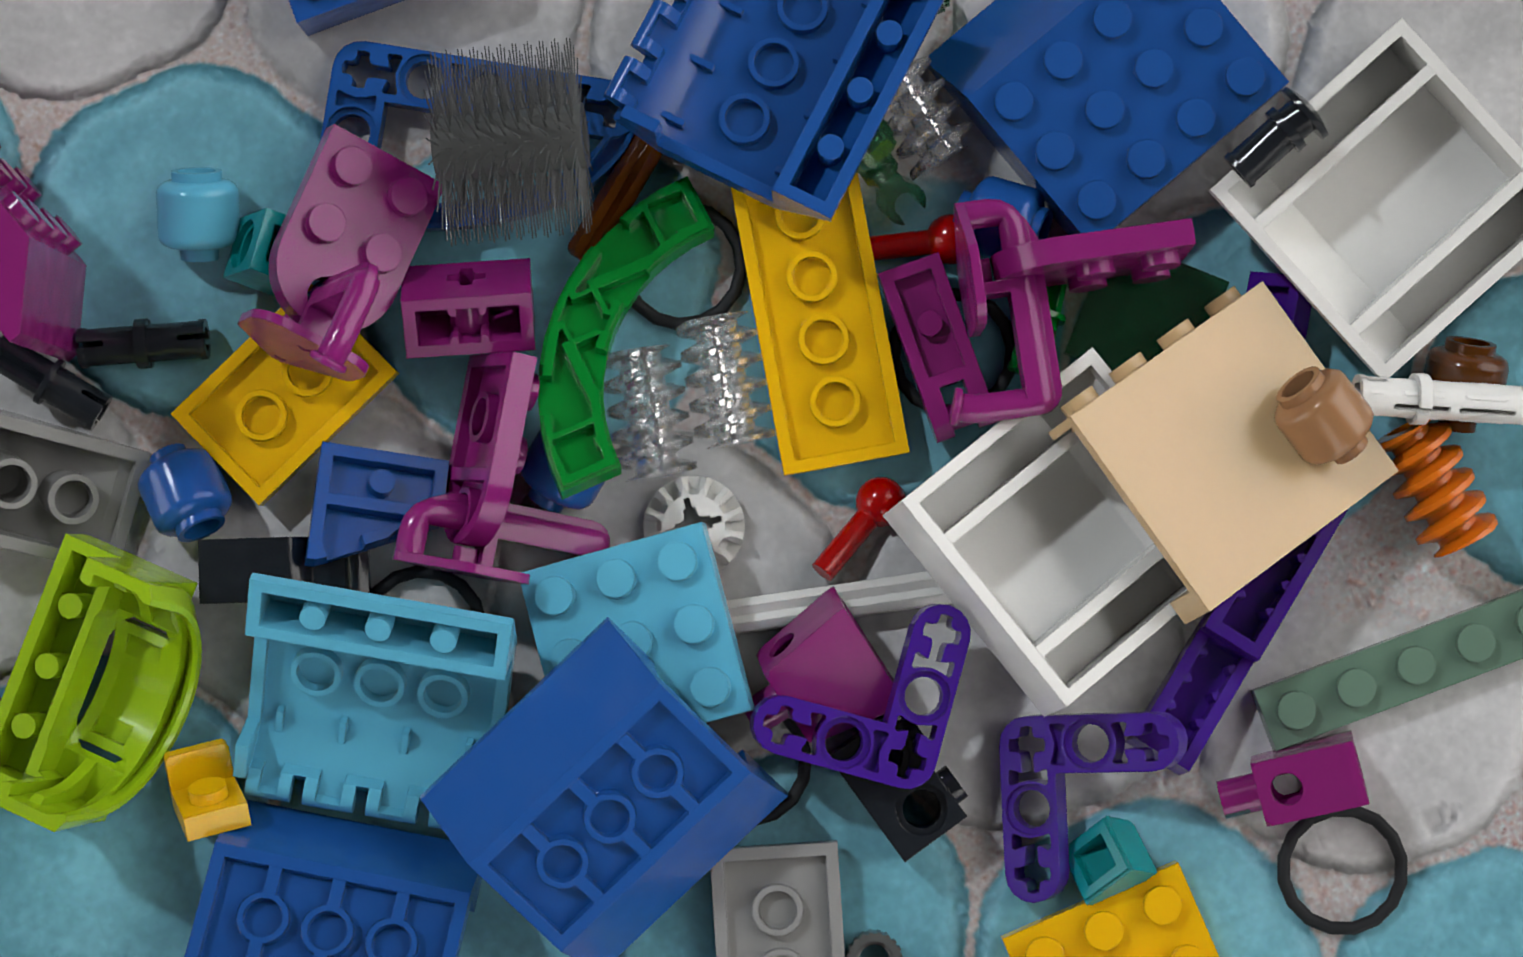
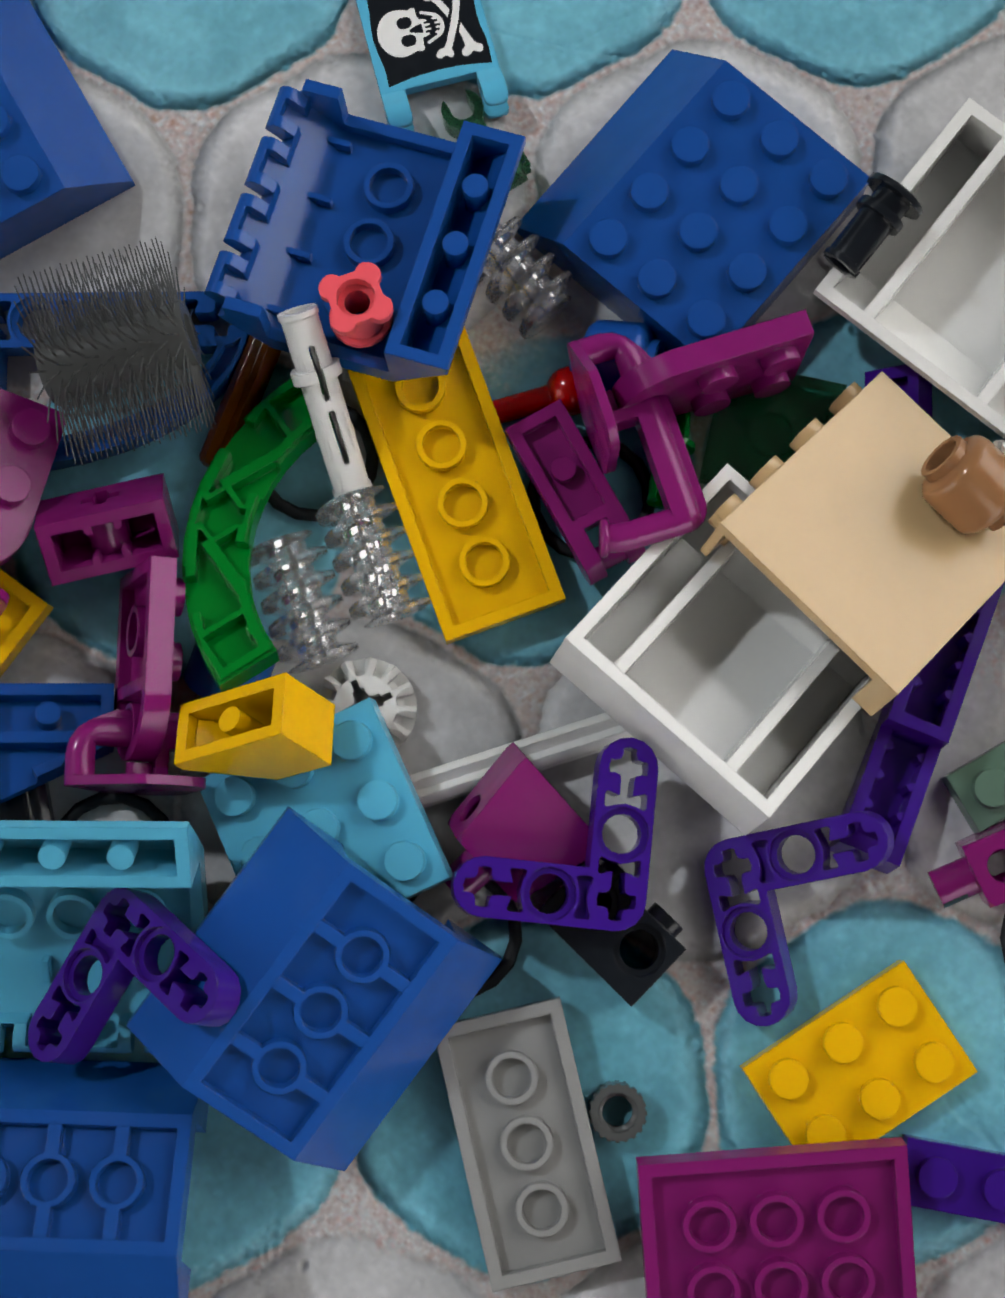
camera: 10 degrees left, 5 degrees down
red bar [812,477,906,581] -> none
clear green piece [856,119,926,225] -> none
teal slope [1069,816,1157,905] -> none
none -> dark purple beam [28,888,241,1065]
none -> yellow slope [174,672,335,780]
none -> white pin [277,303,373,500]
none -> coral brick [318,262,394,348]

